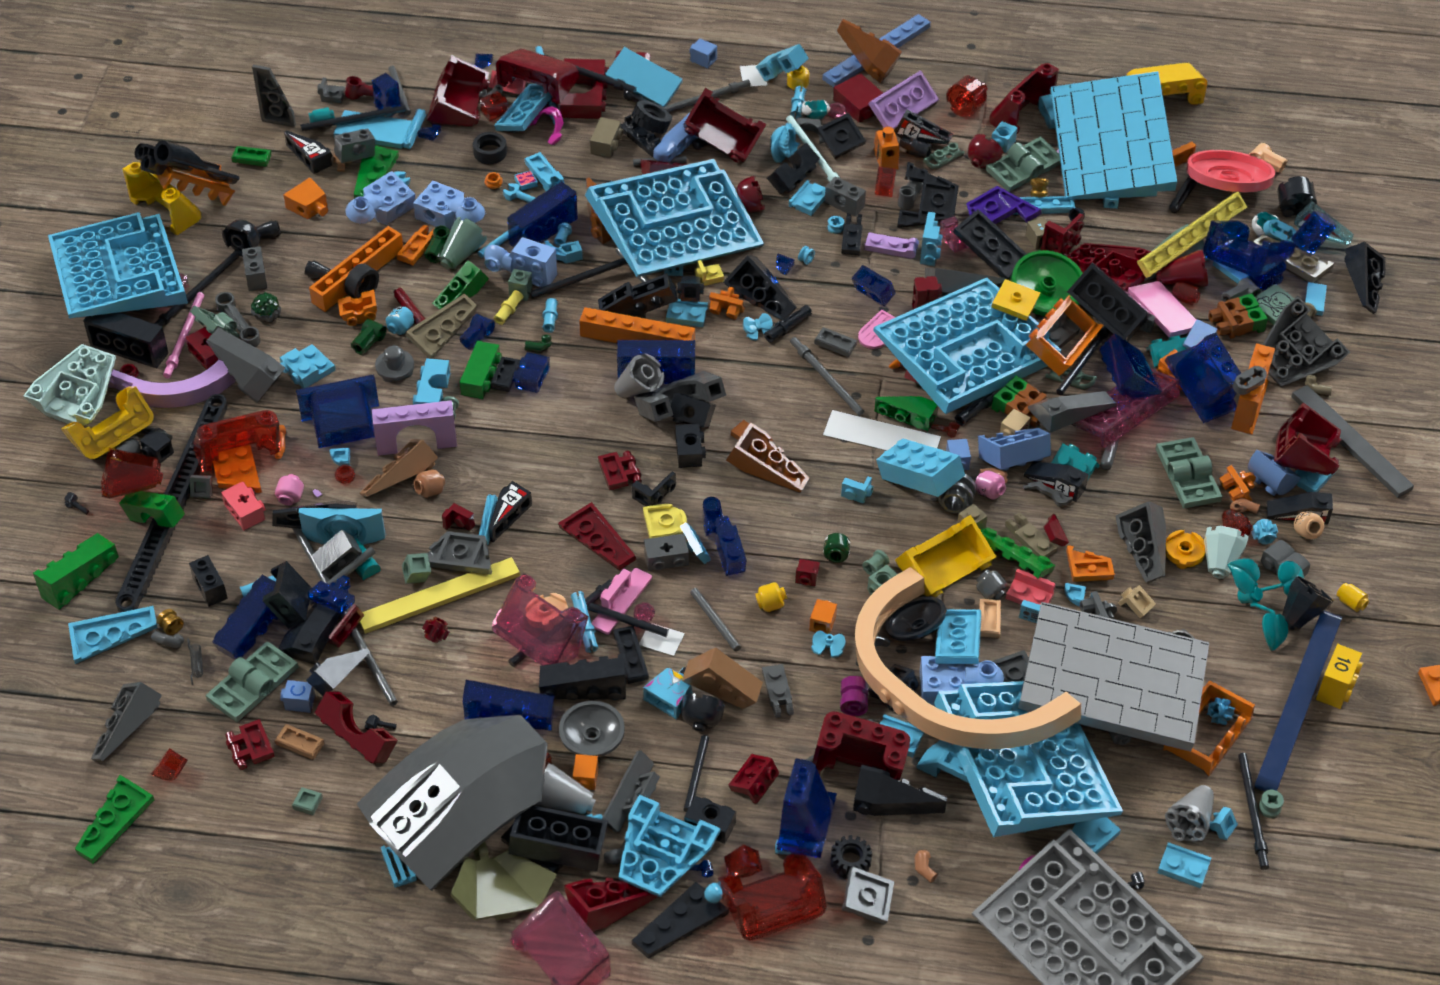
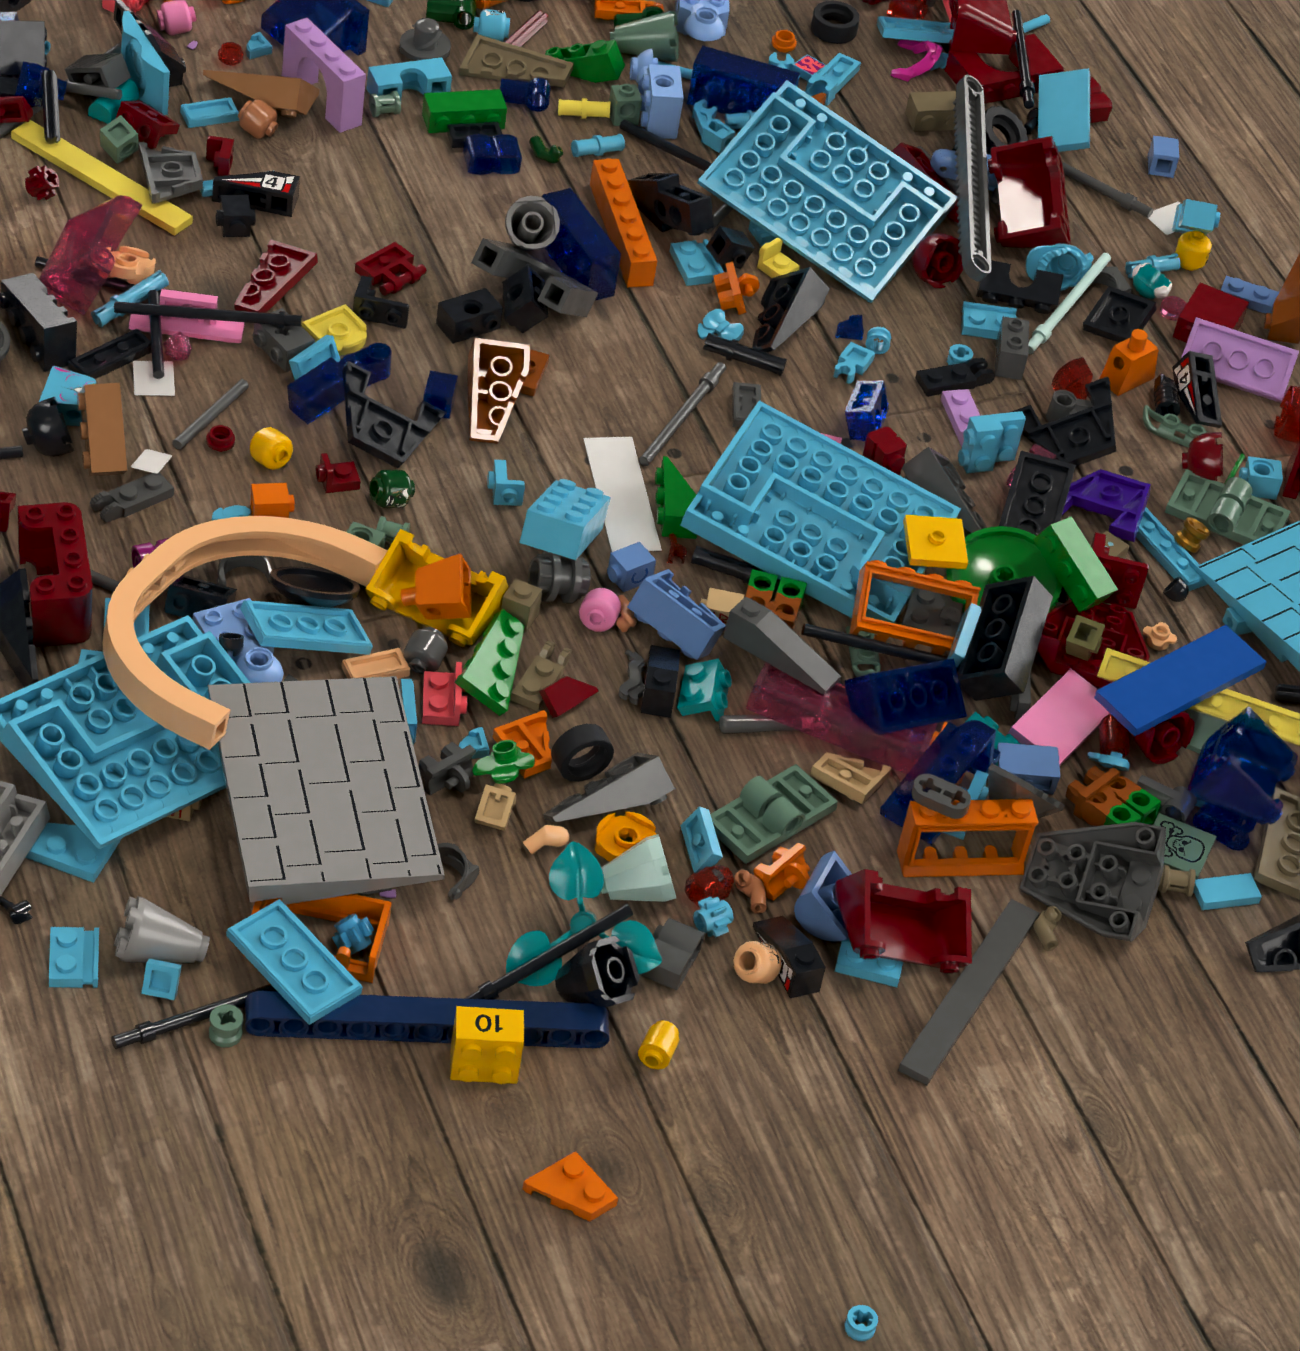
camera: 55 degrees right, 5 degrees down
none -> black axle [41,70,60,144]
none -> black bar [114,301,302,328]
none -> dark red bracket [115,101,180,149]
none -> white sticker [131,449,172,474]
none -> medium azure tile [180,97,239,128]
none -> dark red plate [206,425,235,452]
none -> black brick [216,195,256,237]
none -> black hinge [219,633,244,657]
none -> medium azure tile [226,899,363,1025]
none -> black wing [342,361,445,468]
none -> orange torso [401,554,472,620]
none -> clear blue brick [423,370,458,419]
none -> black bar [464,904,633,1000]
none -> green plate [472,740,535,784]
none -> light nougat arm [523,825,569,855]
none -> black tyre [551,723,614,782]
none -> medium azure plate [680,806,723,876]
none -> tan wing [809,752,892,804]
none -> medium azure plate [833,342,875,384]
none -> medium azure tile [945,603,982,669]
none -> dark grey gear [953,75,992,282]
none -> dark grey wedge [988,763,1065,818]
none -> green brick [1033,516,1118,613]
none -> olive brick [1066,615,1105,661]
none -> medium azure piece [1087,752,1130,771]
none -> blue tile [1094,625,1267,736]
none -> light nougat plate [1143,622,1177,651]

